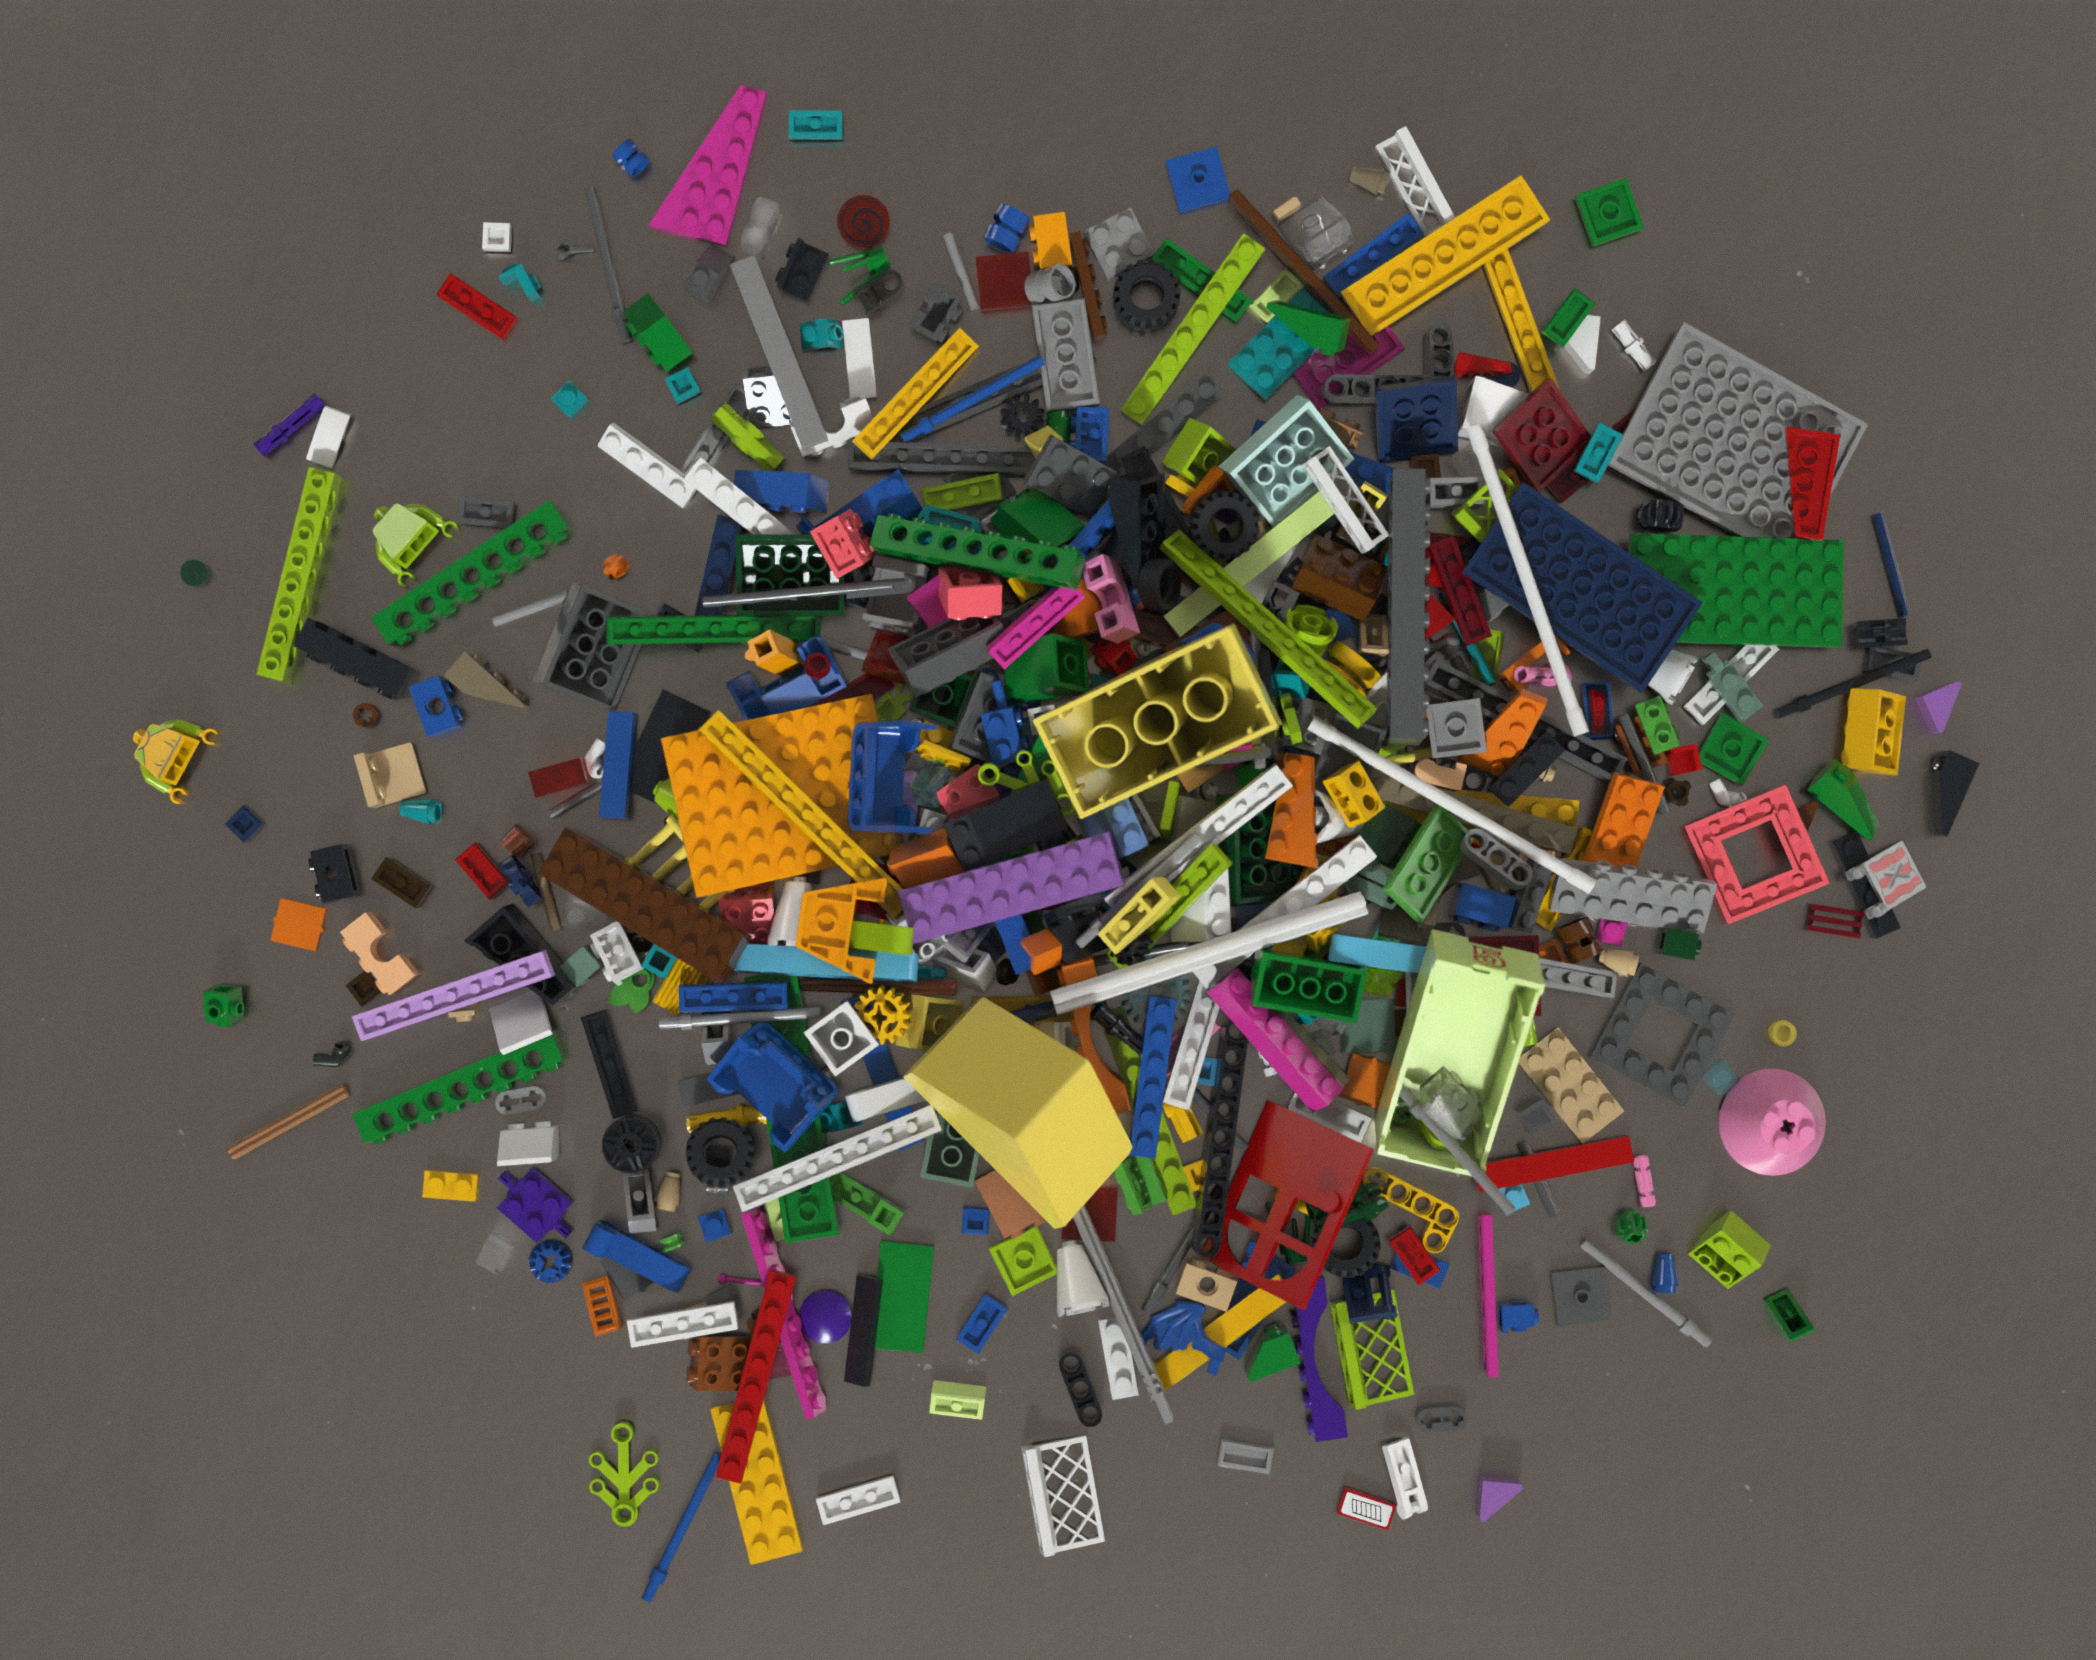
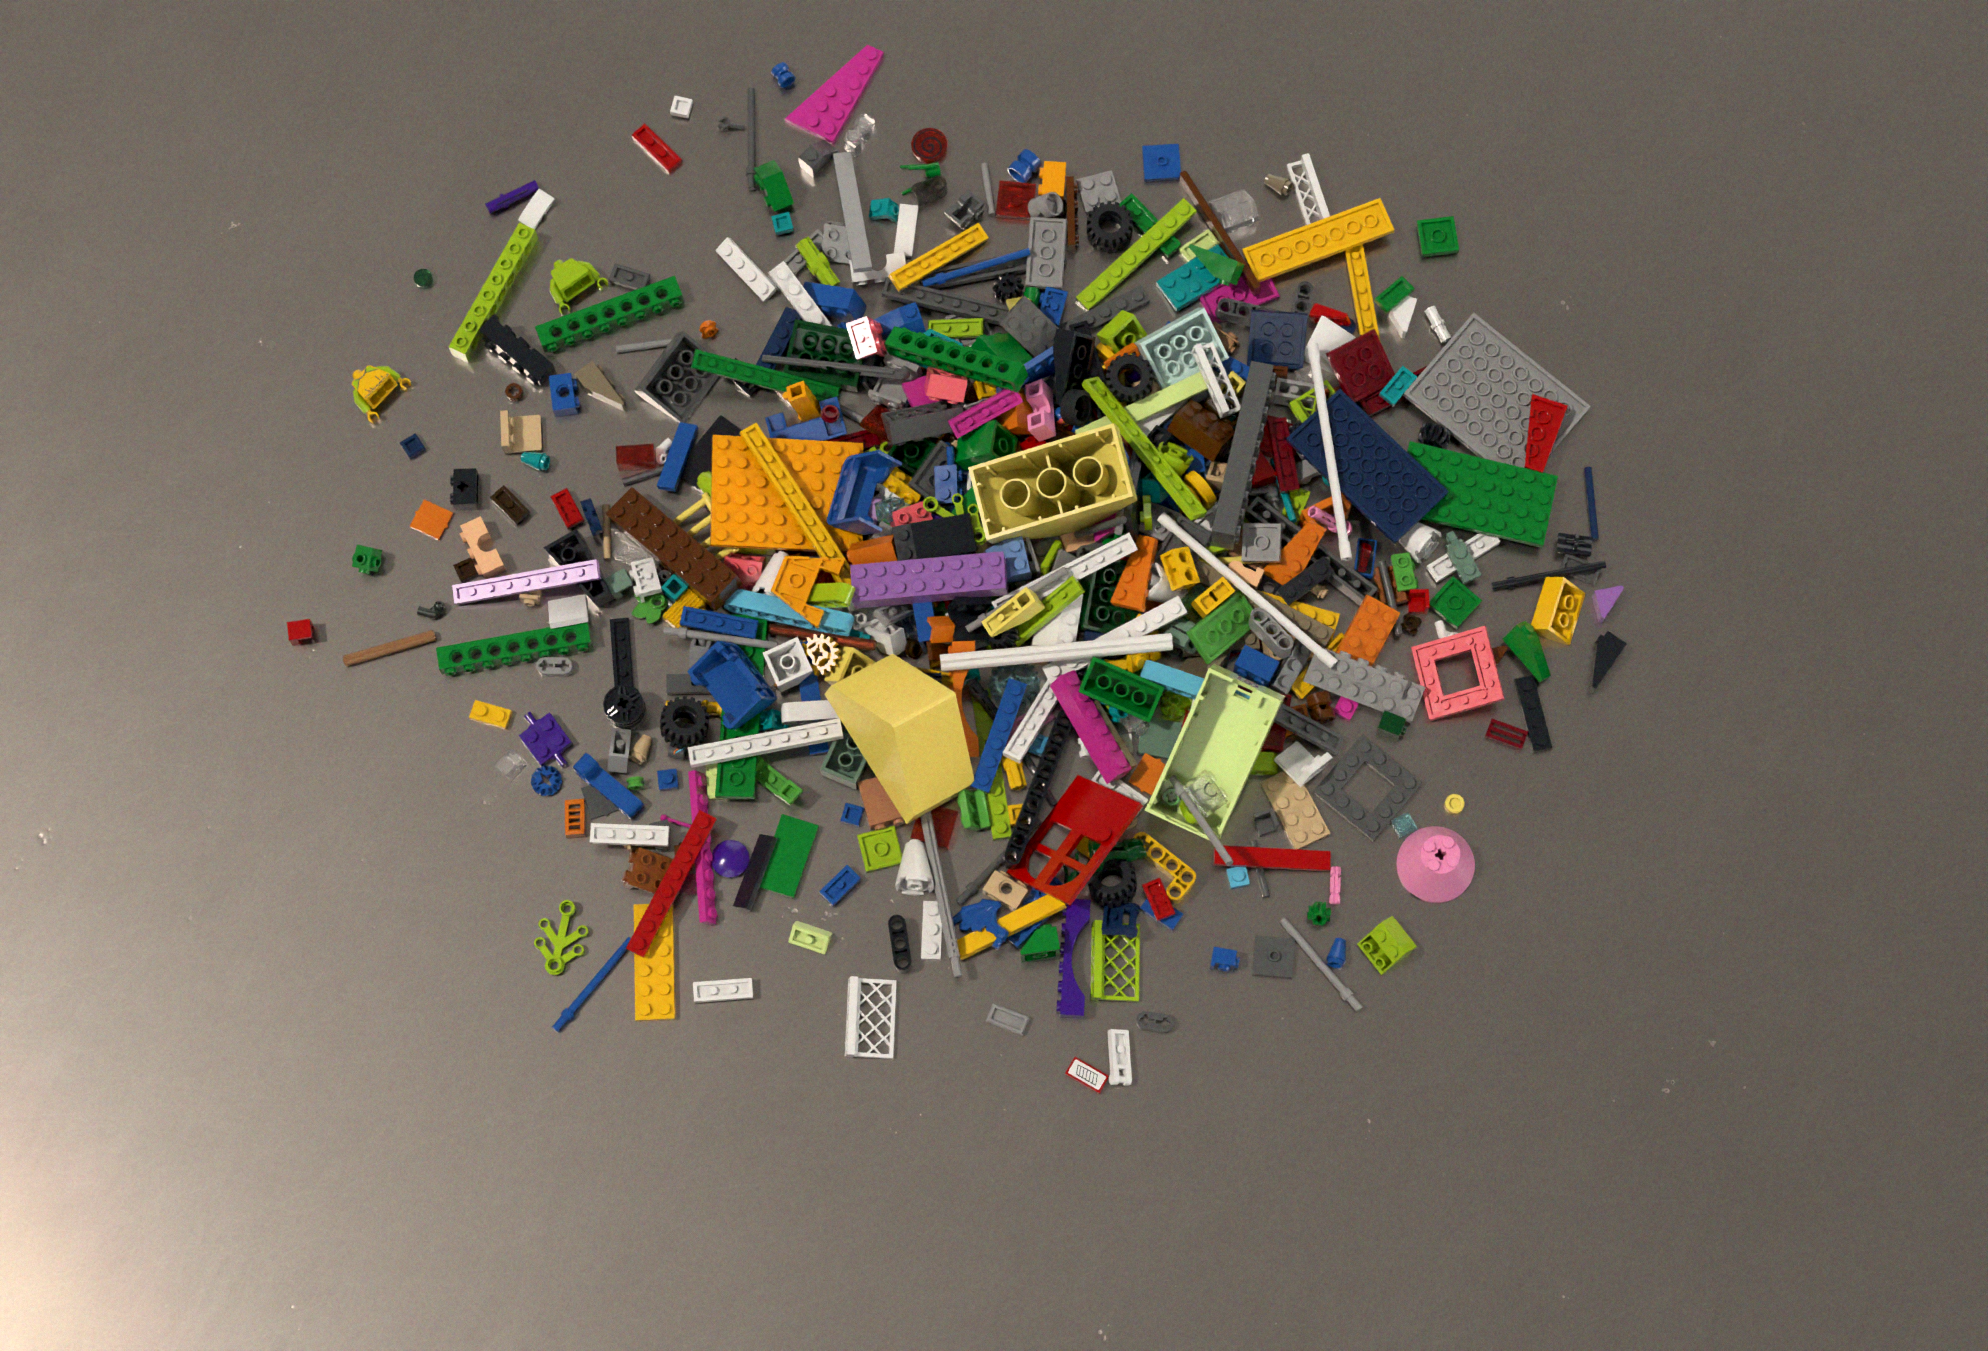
camera: 15 degrees right, 15 degrees down
white slope [497,1121,561,1166] -> none
teal bracket [498,264,541,302] -> none
copper leg [500,824,537,859] -> none
teal plate [551,380,589,419] -> none
black bracket [775,238,830,304] -> none
teal plate [789,110,843,140] -> none
tan tile [1272,196,1301,224] -> none
blue plate [1323,213,1424,300] -> none
medium lavender slope [1476,1475,1524,1523] -> none
dark pink tile [1478,1212,1498,1377] -> none
tan cone [1598,948,1640,977] -> none
green slope [1764,1288,1815,1342] -> none
flag [1845,840,1926,919] -> none
none -> red panel [287,619,314,646]
none -> yellow brick [1191,577,1235,618]
none -> white bracket [1274,741,1333,787]

